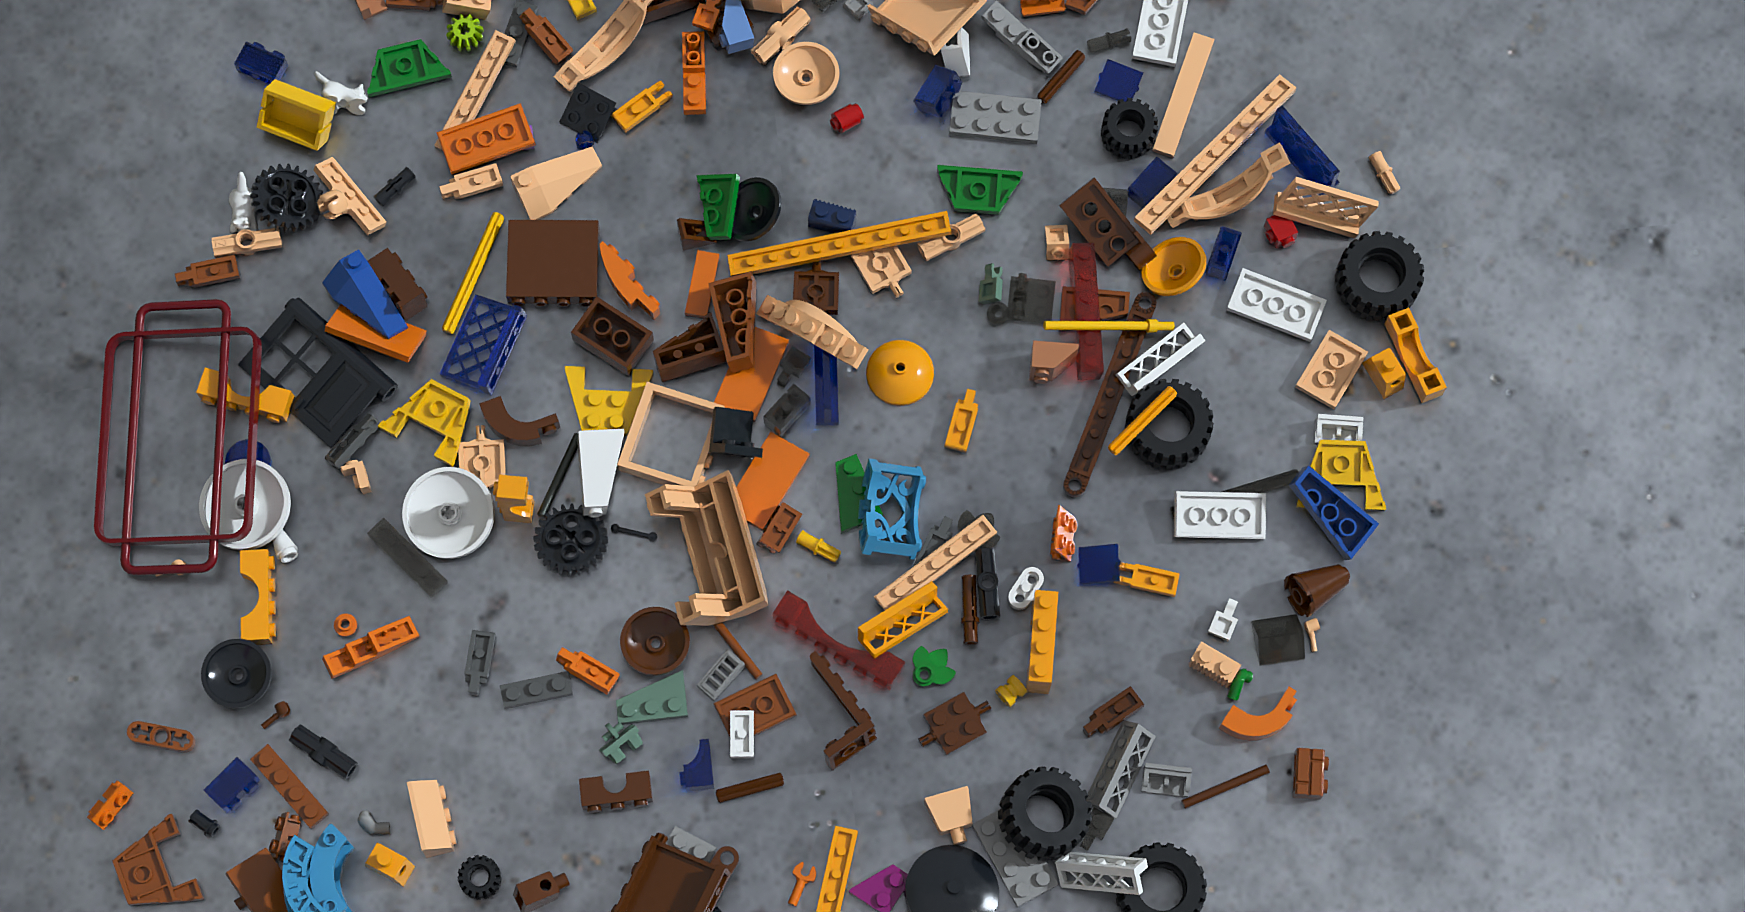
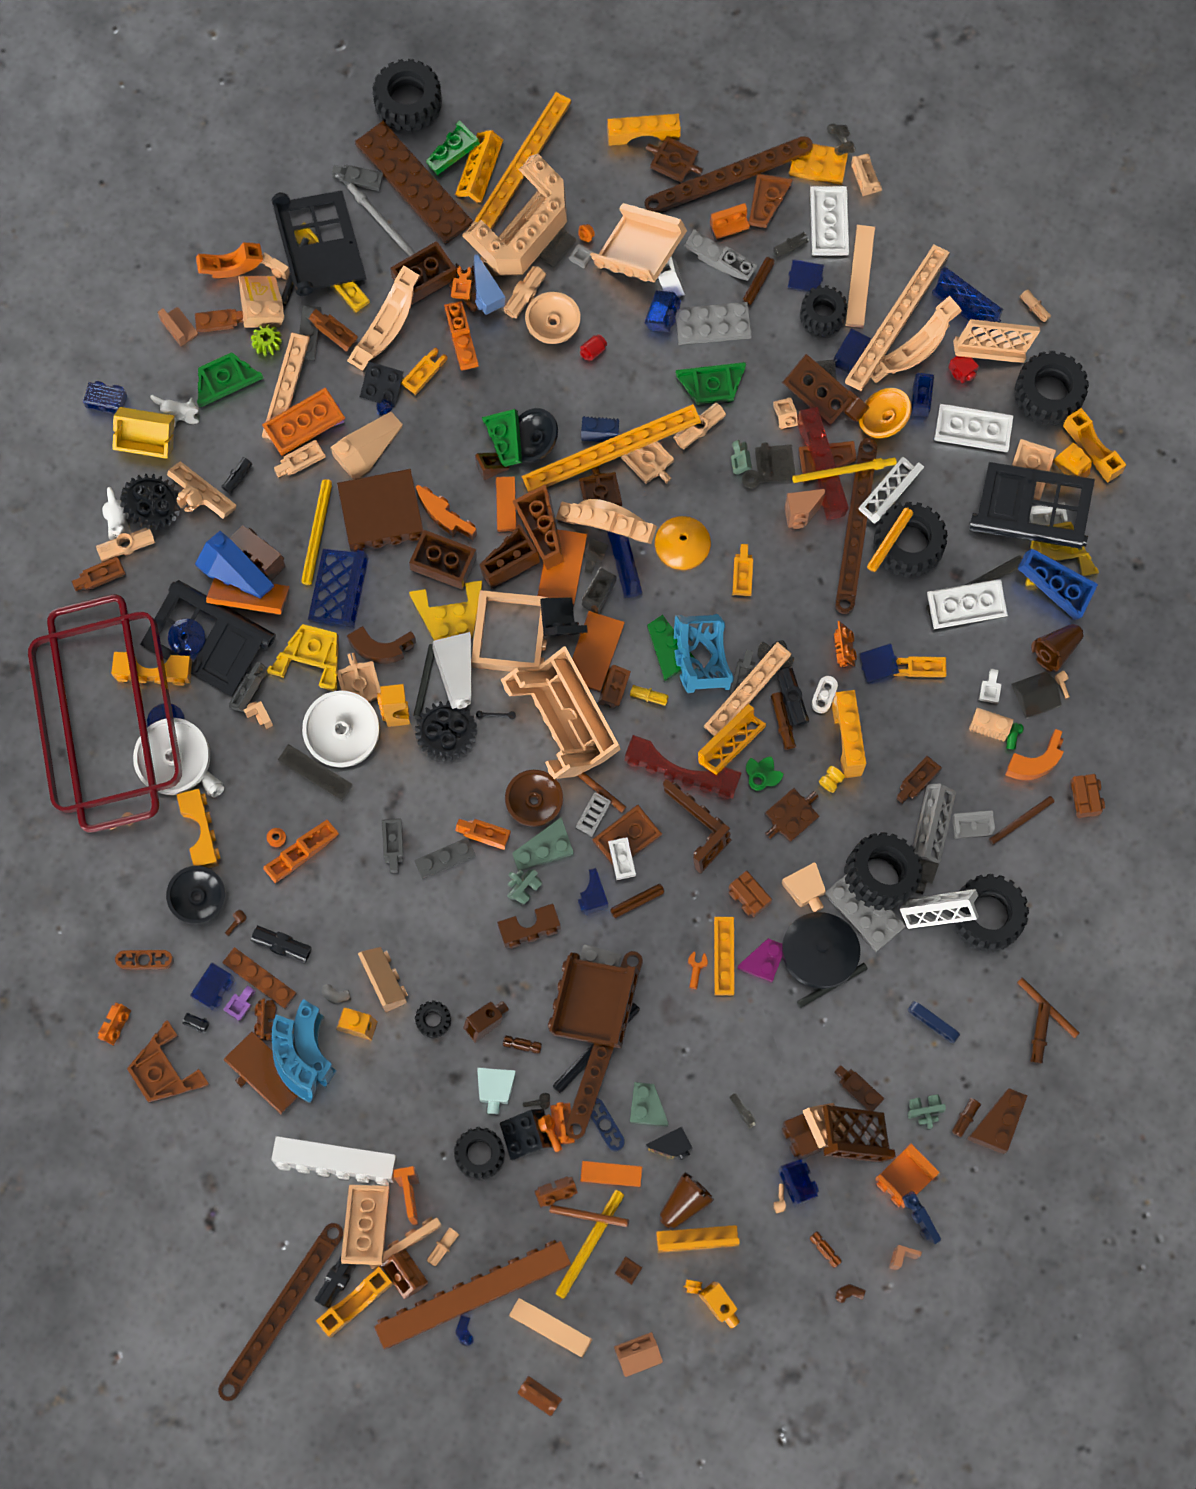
camera: 10 degrees left, 0 degrees up
none -> clear blue dish [168,618,205,656]
none -> medium lavender plate [223,985,256,1021]
none -> dark orange brick [729,871,772,917]
none -> black door [969,462,1095,550]

